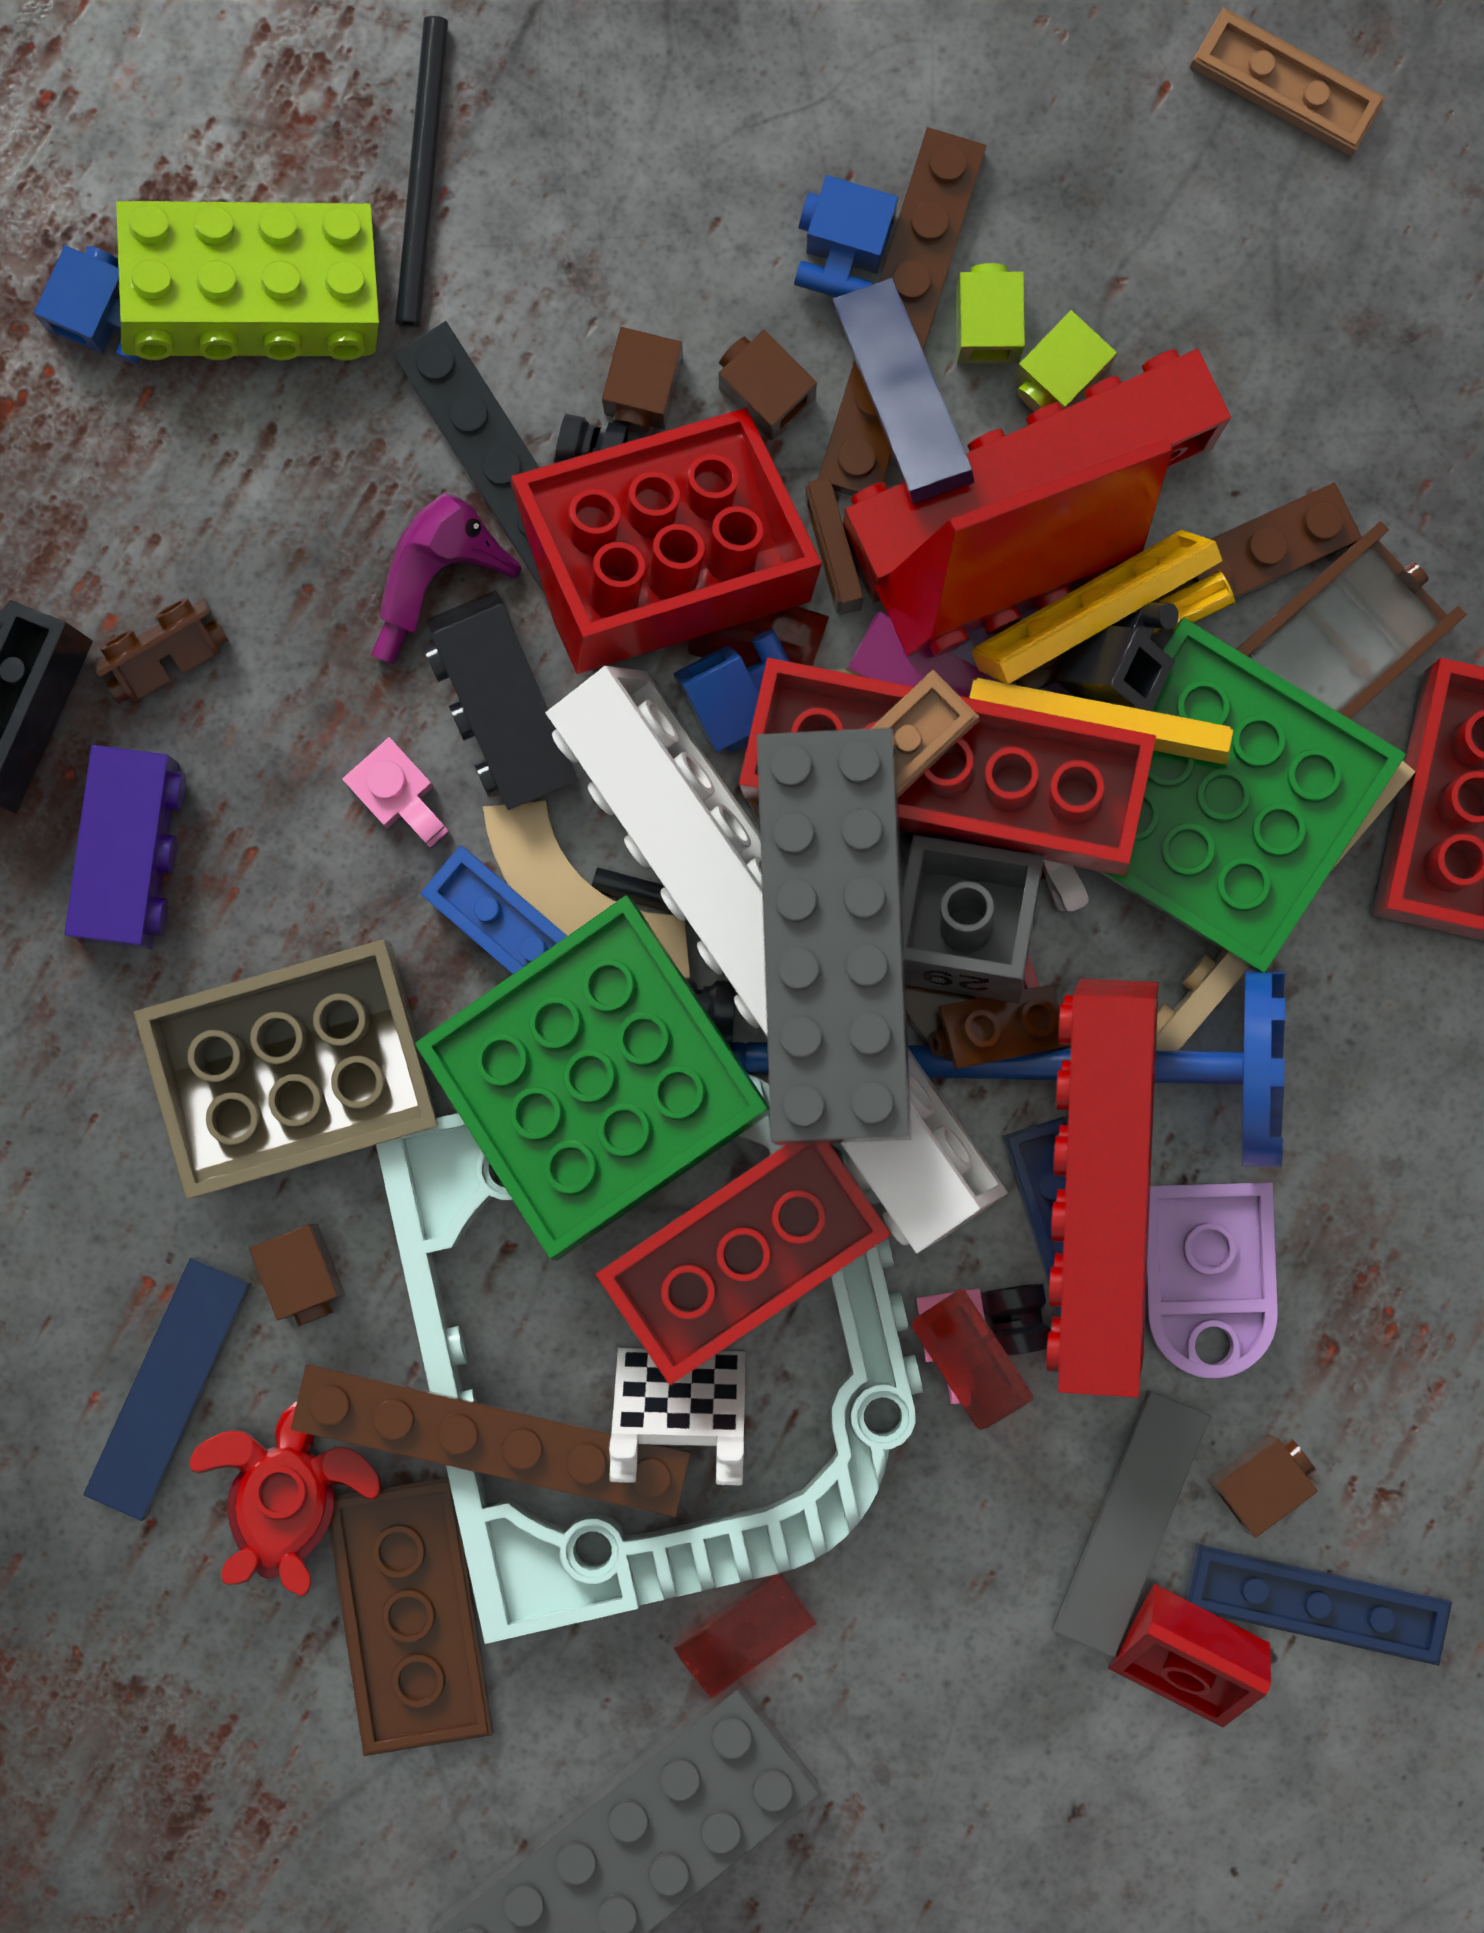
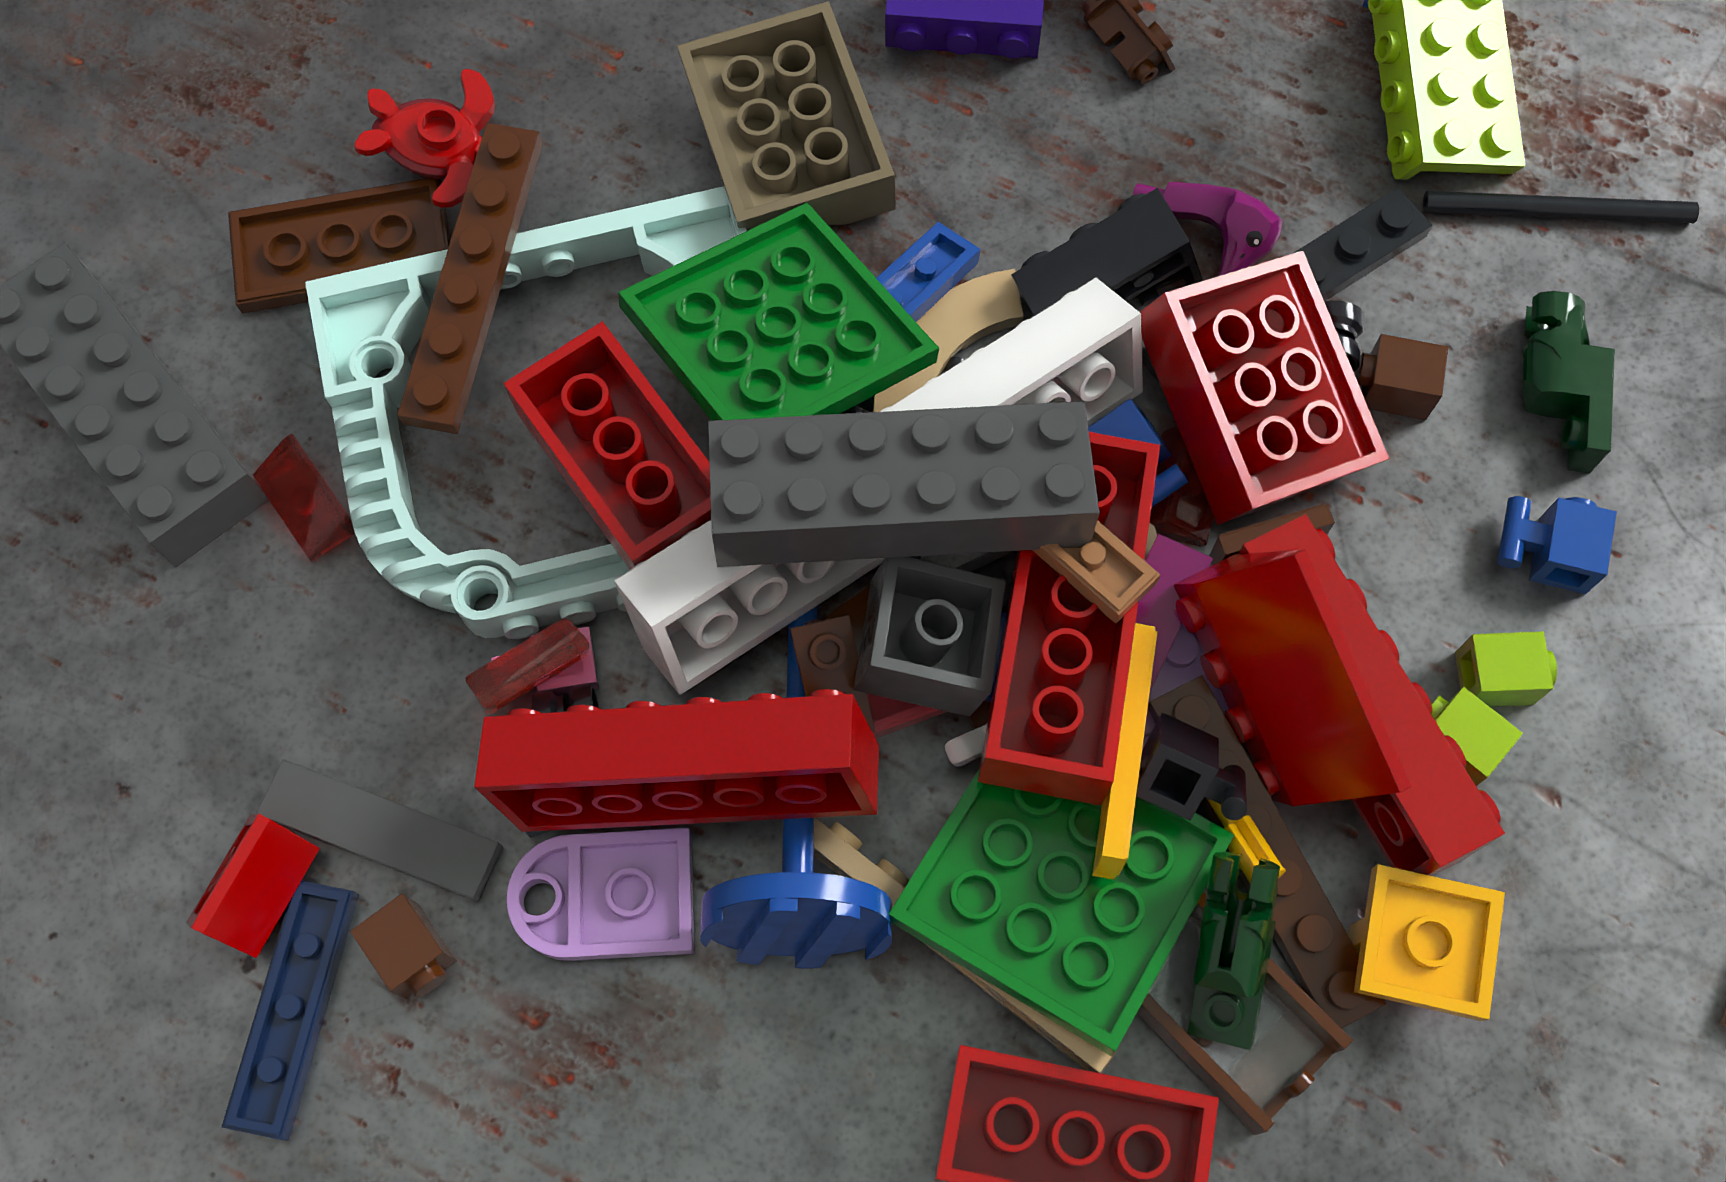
camera: 90 degrees right, 15 degrees down
dark blue tile [83,1258,252,1521] -> none
reddish brown brick [249,1224,345,1327] -> none
bright pink plate [342,737,449,849] -> none
white flag [609,1348,746,1485] -> none
reddish brown brick [718,329,817,441] -> none
reddish brown plate [818,127,987,496] -> none
tile [833,278,974,504] -> none
yellow tile [971,529,1223,684] -> none
none -> dark green plate [1187,852,1280,1050]
none -> yellow bracket [1348,864,1505,1021]
none -> dark green plate [1522,291,1615,474]

